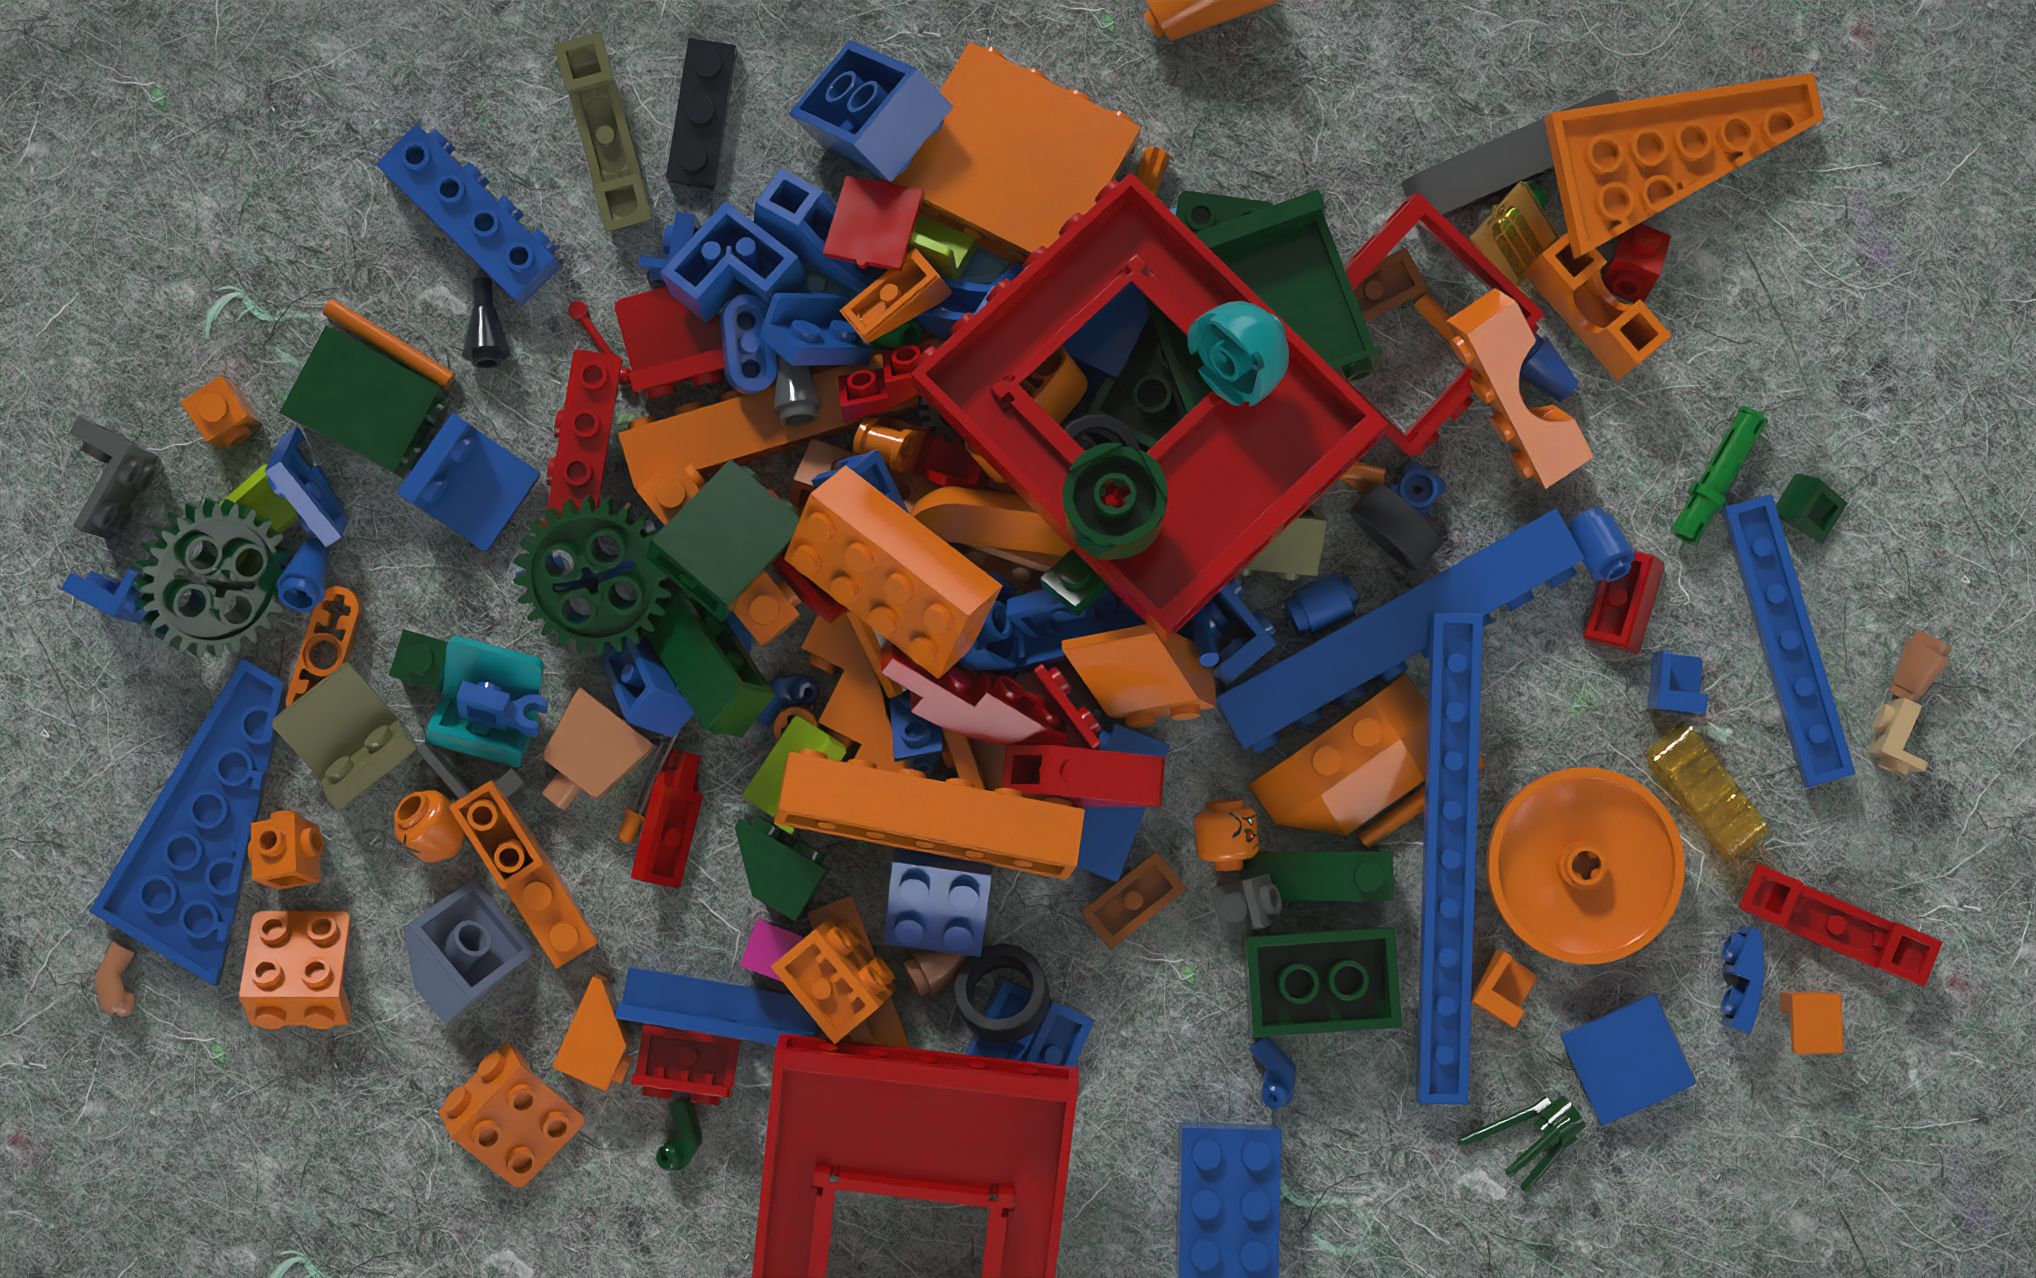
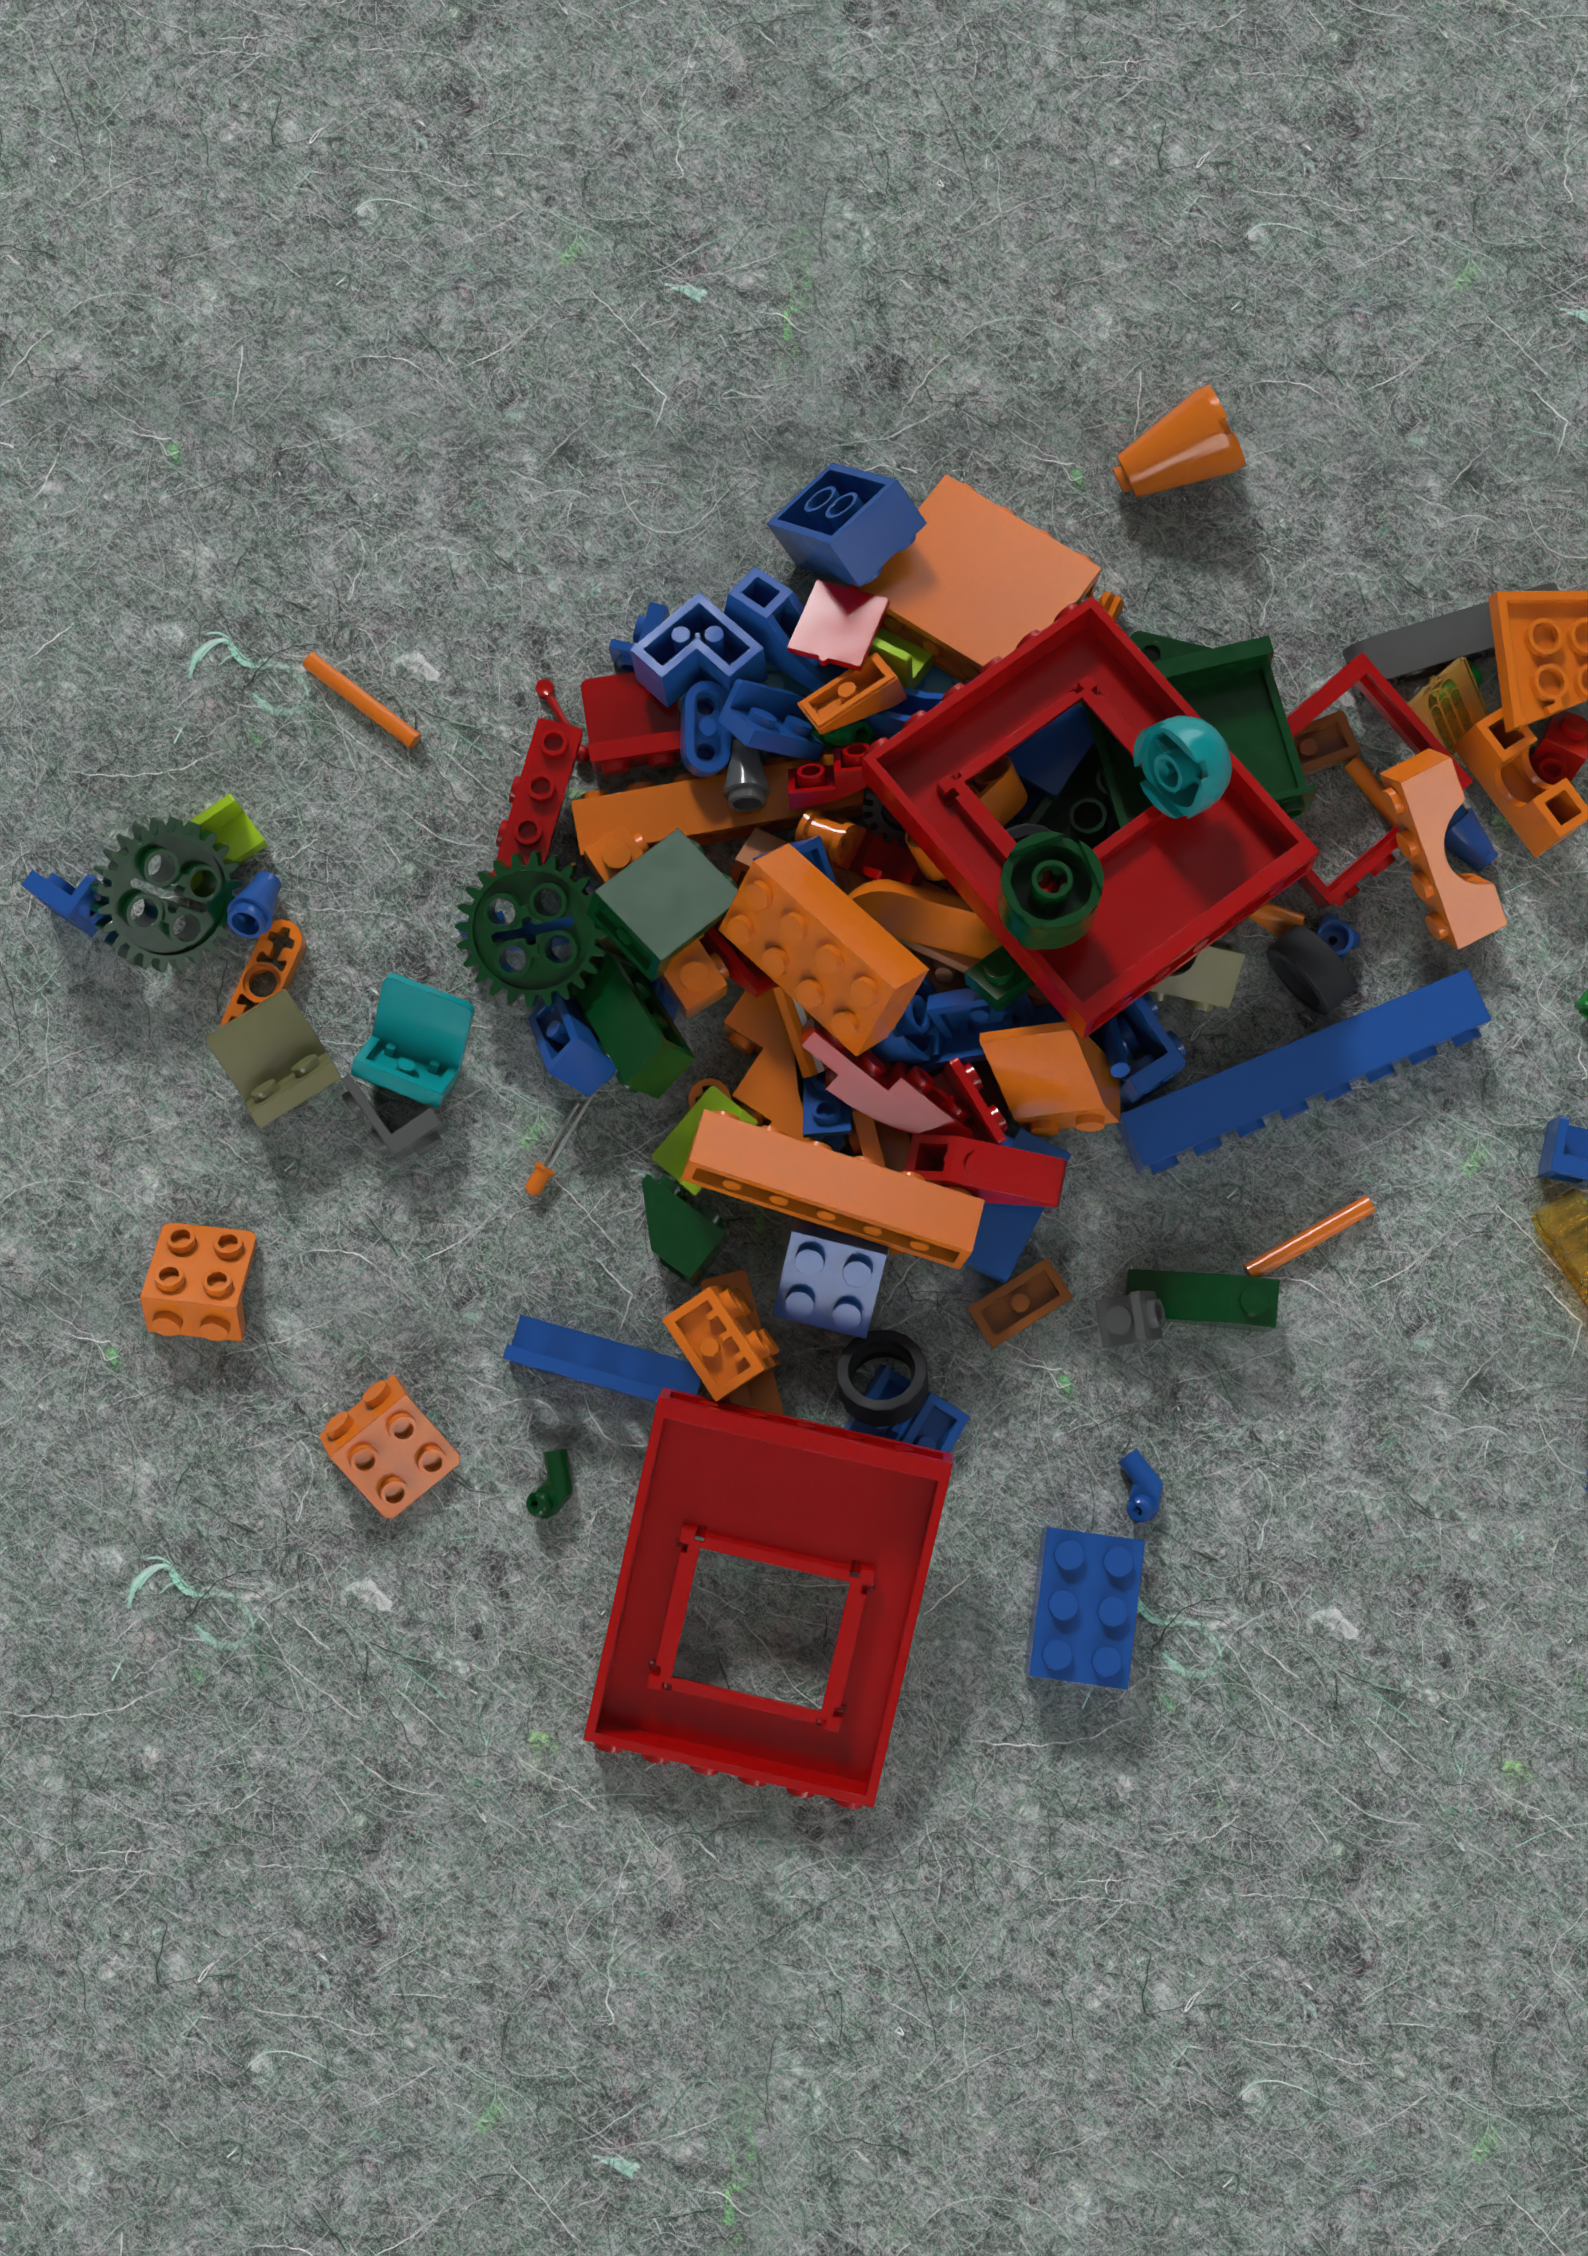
camera: 10 degrees right, 5 degrees down
dark grey bracket [69,416,159,540] -> none
blue wing [89,658,288,986] -> none
nougat arm [94,941,136,1017] -> none
orange brick [181,375,262,450] -> none
orange brick [248,811,324,890] -> none
blue wing [265,426,349,547] -> none
dark green slope [279,326,449,479] -> none
blue brick [376,123,562,307] -> none
dark green brick [389,629,448,692] -> none
orange head [393,790,466,863] -> none
blue bracket [397,412,540,552] -> none
sand blue slope [403,878,536,1025] -> none
orange slope [449,780,599,969] -> none
blue plate [456,681,548,736] -> none
black cone [462,277,511,368] -> none
nougat torso [542,687,659,811] -> none
orange slope [552,974,634,1092] -> none
olive slope [554,32,653,233] -> none
red hinge [630,748,703,889] -> none
red bracket [631,1025,742,1106] -> none
black plate [666,38,737,190] -> none
dark pink brick [740,918,808,982] -> none
blue arm [756,673,818,728] -> none
nougat cone [901,949,969,998] -> none
orange head [1194,799,1259,871] -> none
dark green brick [1242,926,1402,1037] -> none
orange wedge [1247,673,1428,836] -> none
blue brick [1283,572,1359,635] -> none
blue plate [1416,612,1483,1105] -> none
dark green plant [1457,1095,1586,1192] -> none
orange panel [1471,949,1537,1028] -> none
orange dish [1485,767,1685,965] -> none
blue slope [1560,993,1697,1126] -> none
blue brick [1568,507,1635,582] -> none
red slope [1583,551,1665,654] -> none

